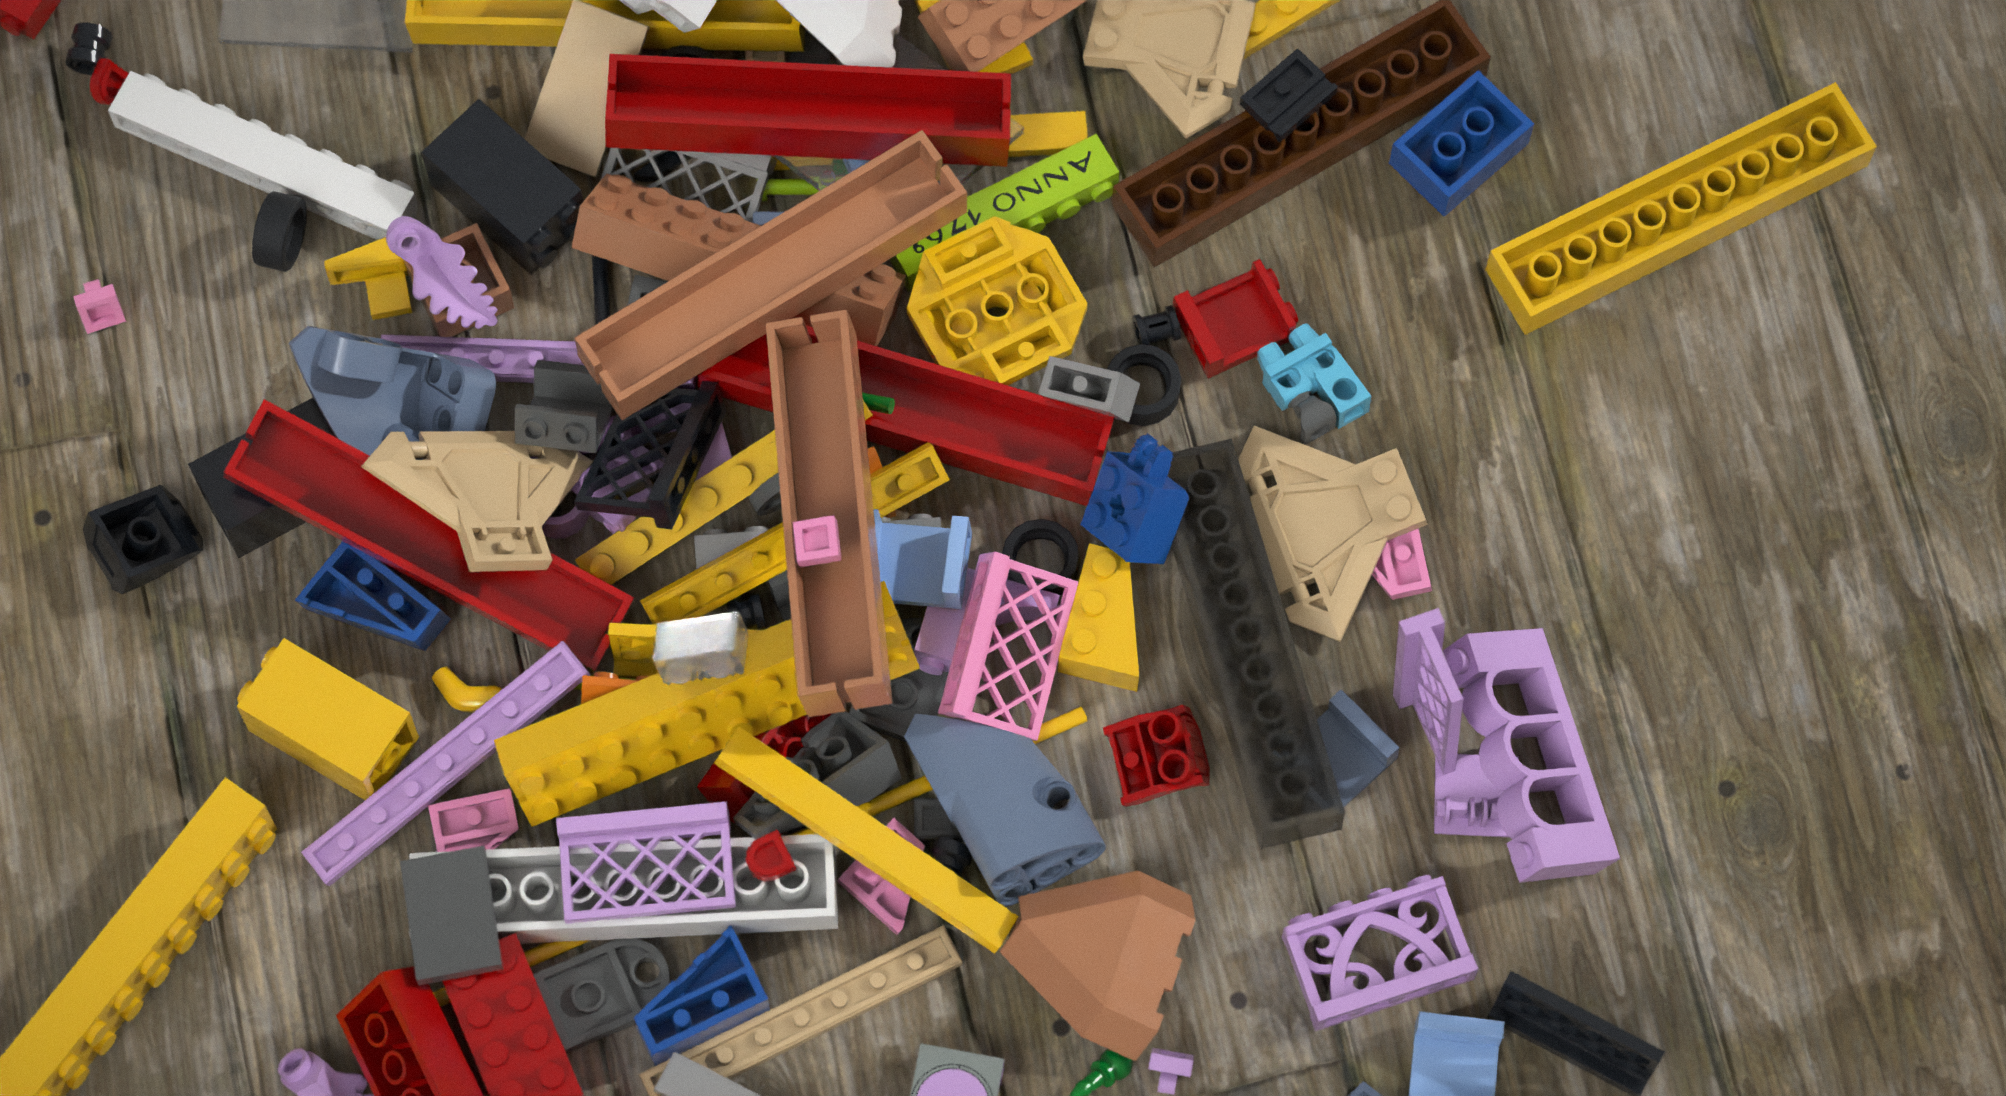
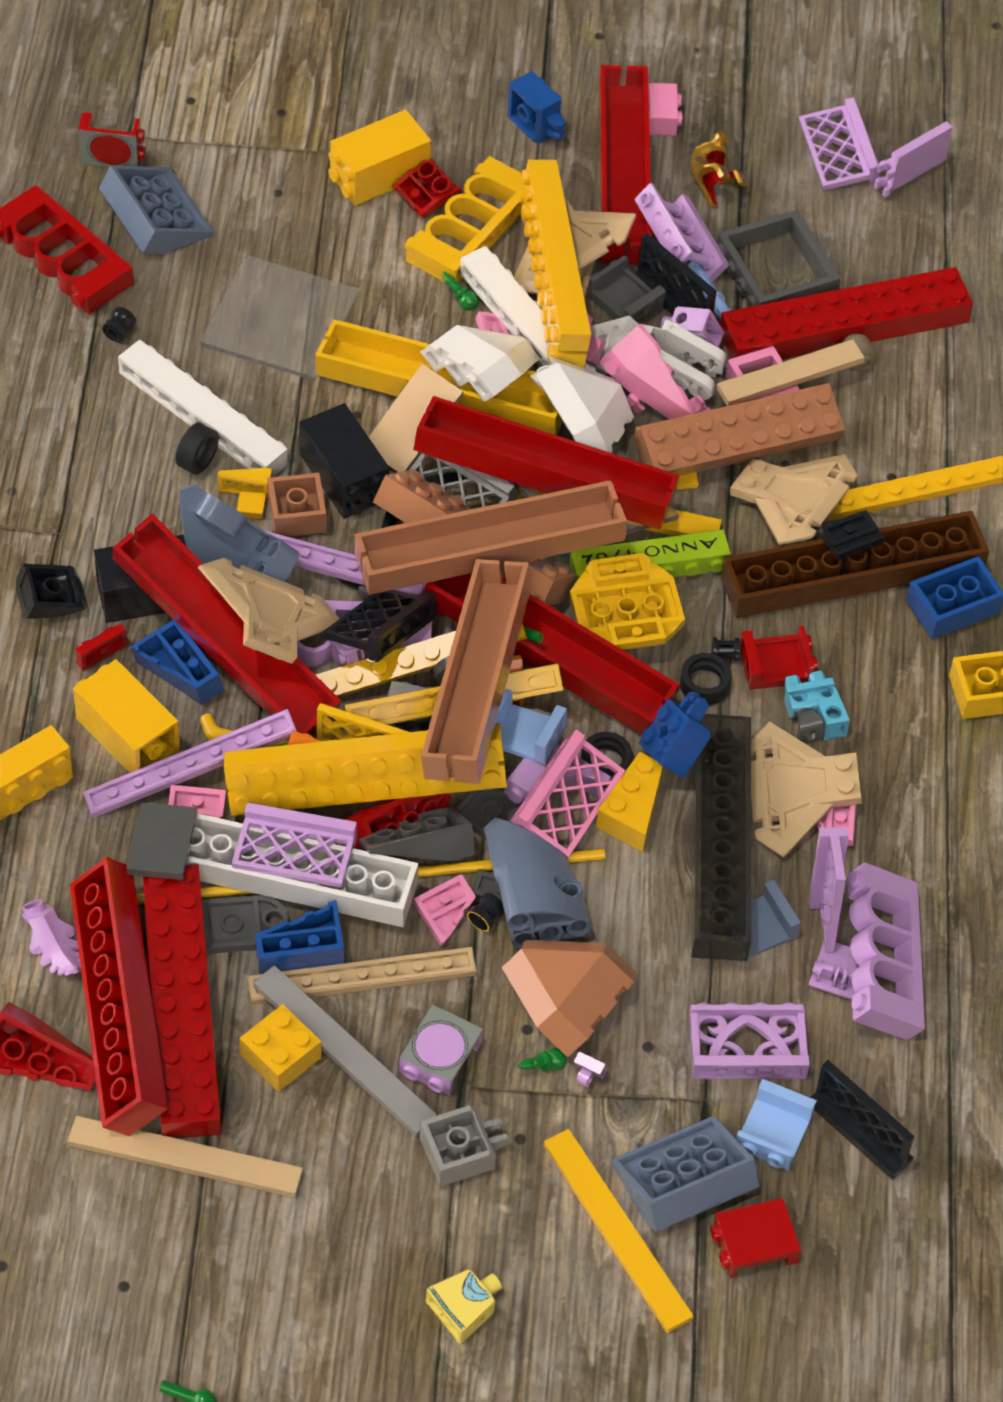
camera: 15 degrees right, 15 degrees down
bright pink tile [73,279,126,334] -> none
red tile [90,58,129,105] -> none
lavender plant [386,216,498,329] -> none
dark grey panel [515,360,614,453] -> none
clear brick [653,611,748,685] -> none
yellow tile [714,726,1019,954] -> none
red tile [746,829,796,881] -> none
bright pink tile [793,515,842,567] -> none
light grey brick [1038,356,1140,422] -> none
red slope [1103,704,1210,807] -> none
none -> red plate [75,623,127,671]

